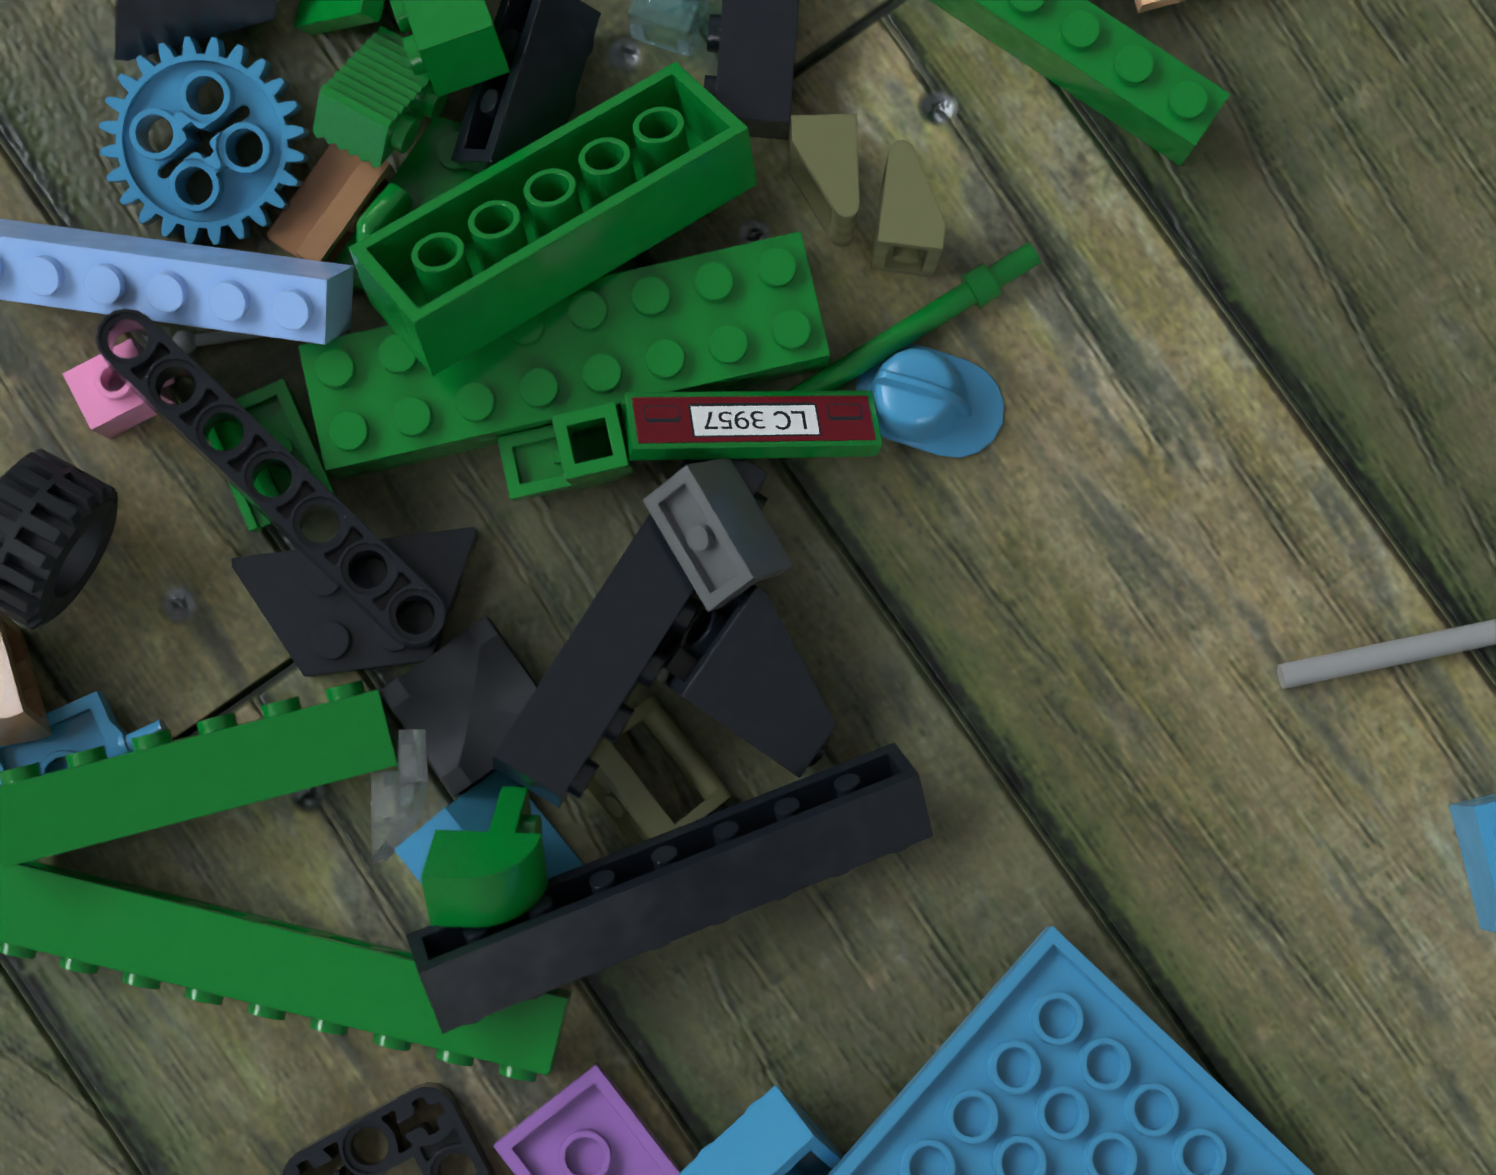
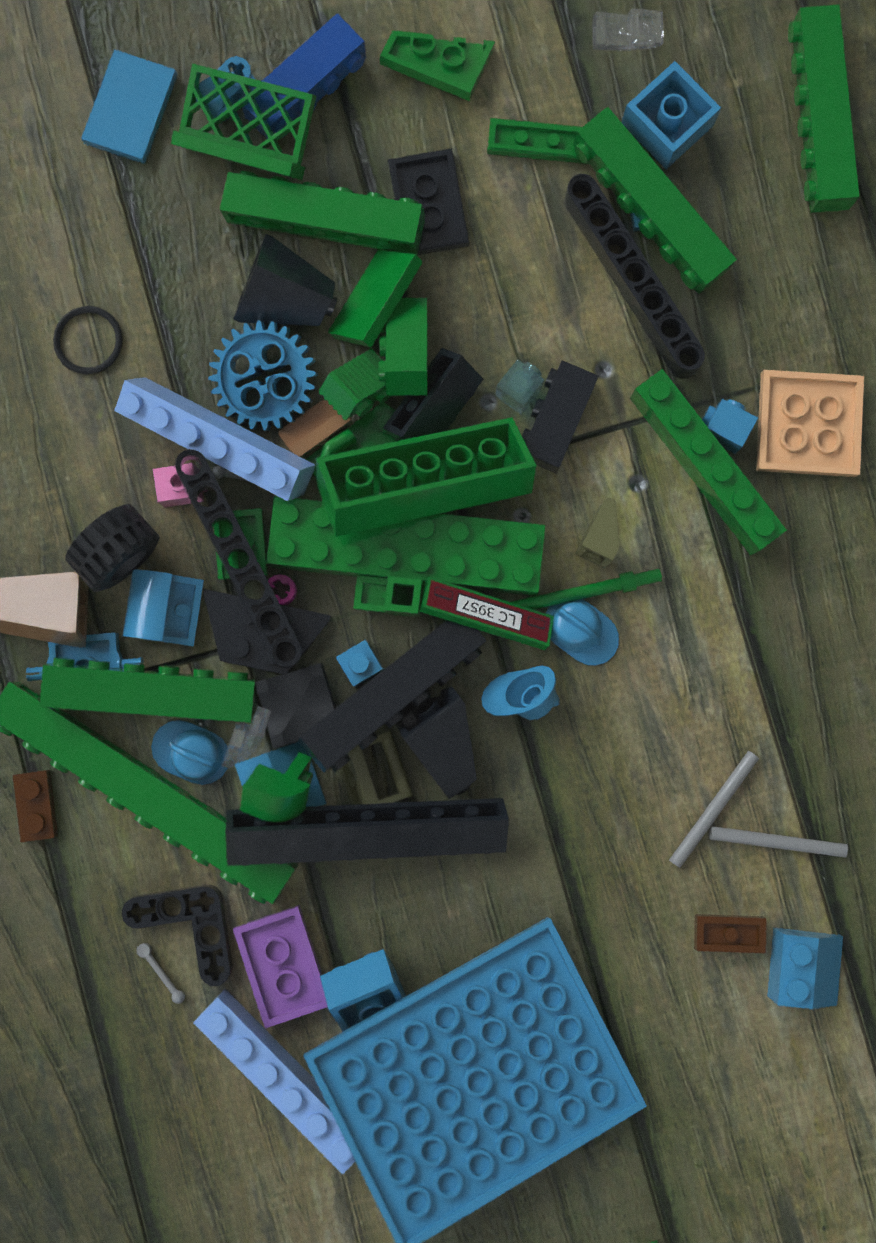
camera: 25 degrees right, 0 degrees up
dark grey panel [643,458,793,612] -> none
olive tile [789,114,860,247] -> none
none -> reddish brown plate [13,770,58,843]
none -> dark azure brick [122,569,204,646]
none -> dark azure piece [151,720,230,785]
none -> dark pink bush [268,574,297,605]
none -> dark azure brick [336,640,384,688]
none -> dark azure piece [481,665,560,720]
none -> light grey bar [669,751,759,868]
none -> reddish brown plate [694,914,766,953]

